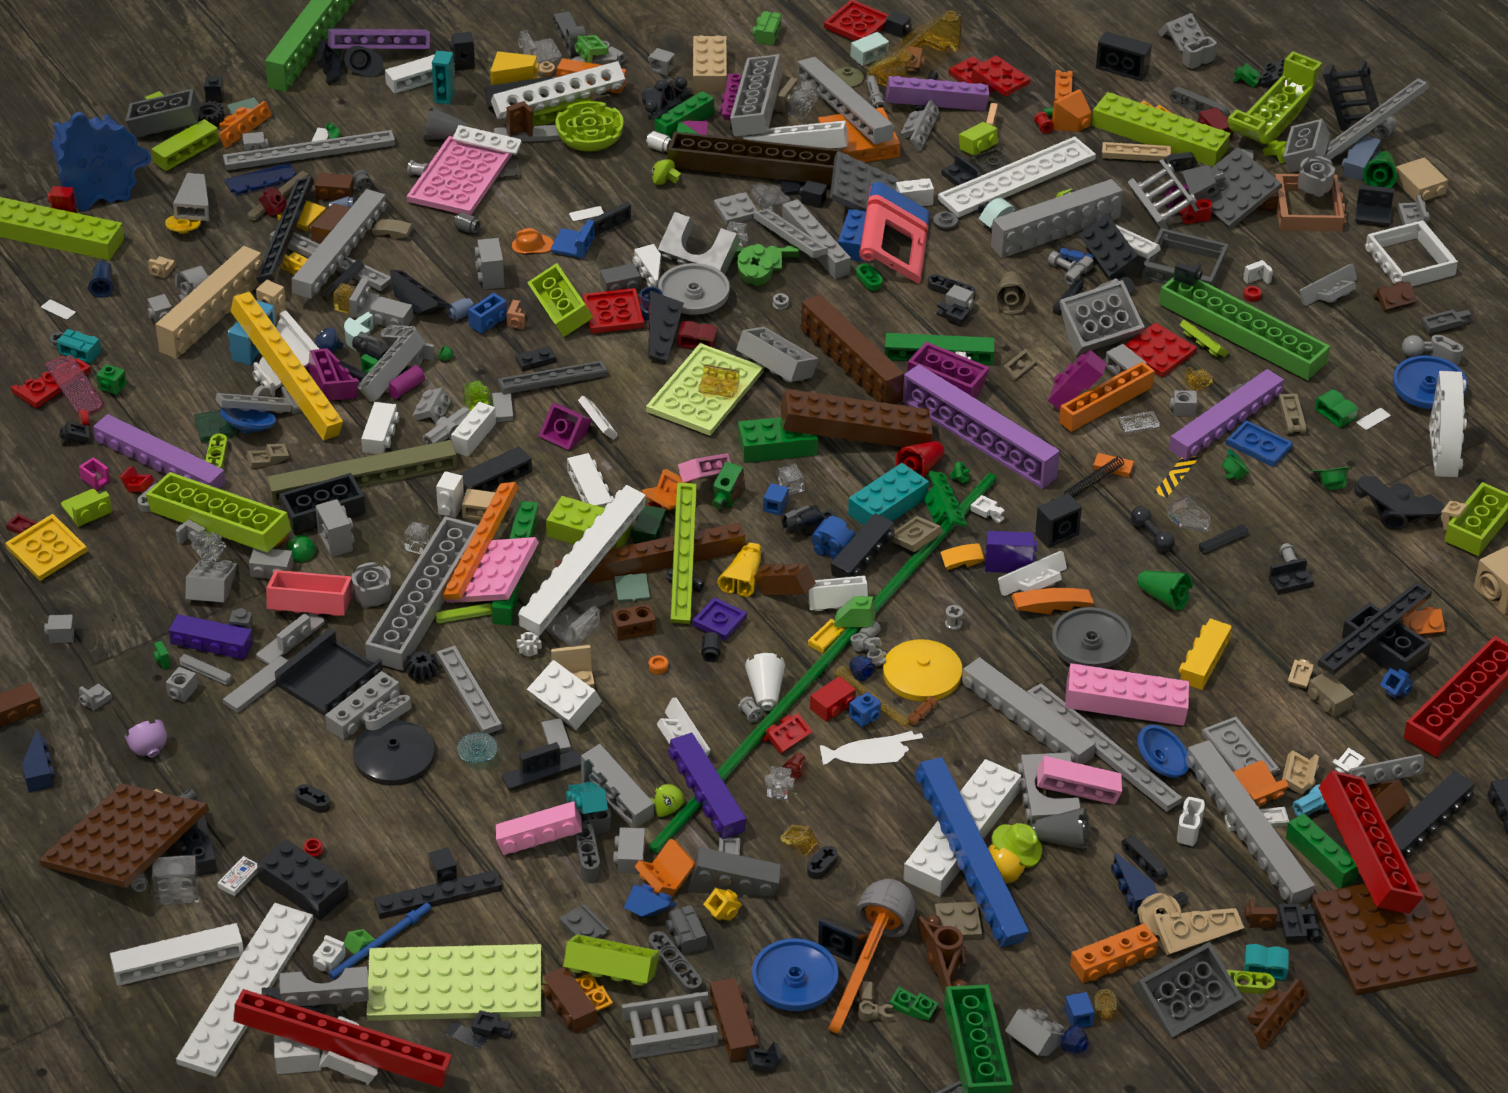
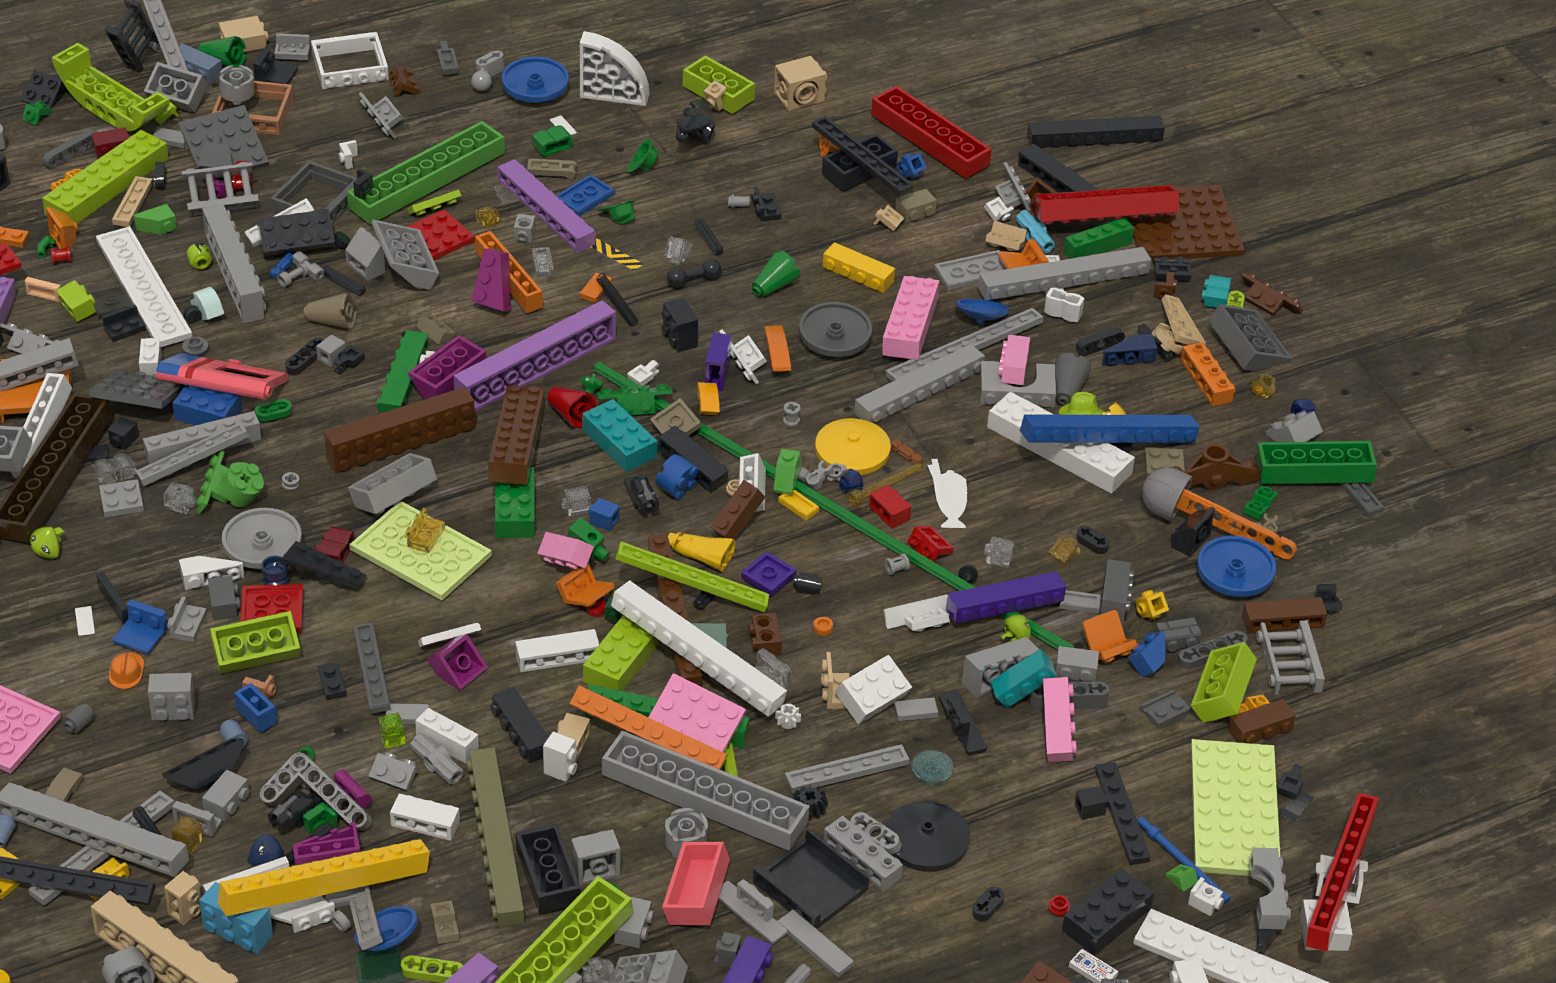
camera: 85 degrees left, 0 degrees up
reddish brown brick [310,203,351,243] -> none
light aqua brick [344,312,374,351] -> none
clear brick [404,521,430,554] -> none
light grey arch [658,212,741,275] -> none
white cone [745,653,785,711] -> none
clear red cone [782,753,805,780] -> none
blue brick [849,692,881,727] -> none
blue brick [1064,992,1095,1030] -> none
light grey brick [1105,344,1147,375] -> none
red tile [1243,286,1262,302] -> none
none -> bright green slope [134,204,177,235]
none -> light grey bracket [167,597,207,642]
none -> black plate [958,564,978,583]

